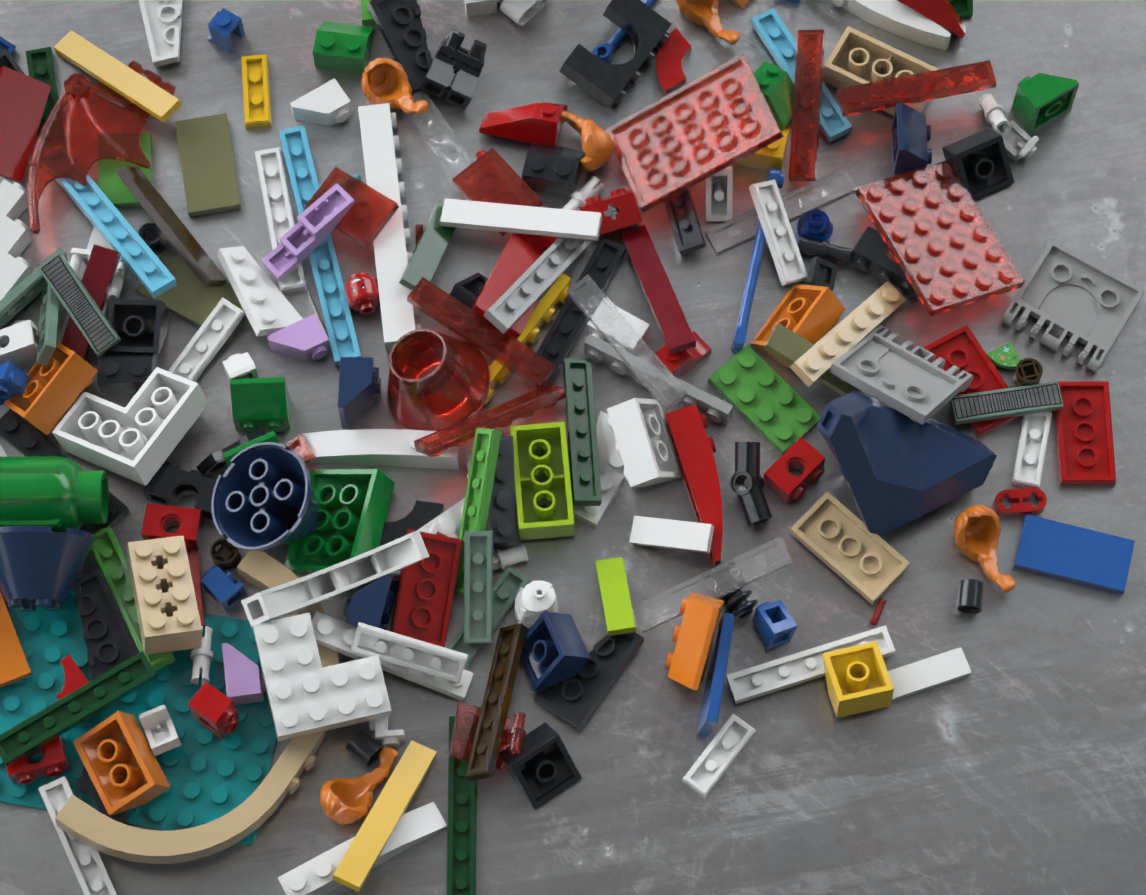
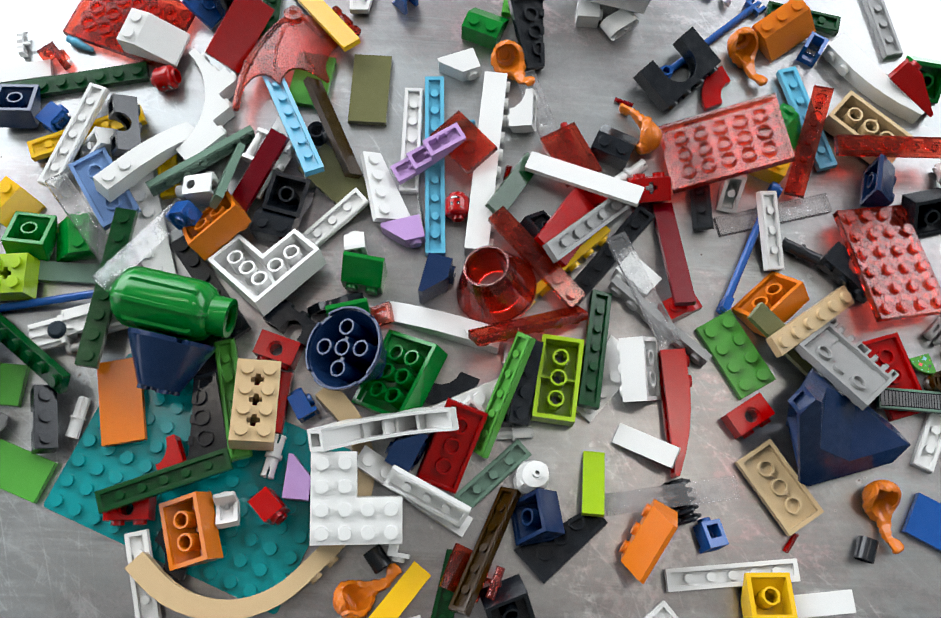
camera: 10 degrees right, 5 degrees up
tile [39,253,121,356] -> none
dark brown wheel [210,538,241,572] -> none
yellow tile [241,54,272,128] -> none
black hips [419,29,487,110] -> none
sand green tile [464,531,493,644] -> none
red slope [479,103,563,148] -> none
blue tile [697,613,735,737] -> none
black piece [730,442,773,526] -> none
clear blue cone [797,209,833,242] -> none
black plate [806,257,838,291] -> none
red beam [993,488,1047,518] -> none
none -> white arch [507,88,537,133]

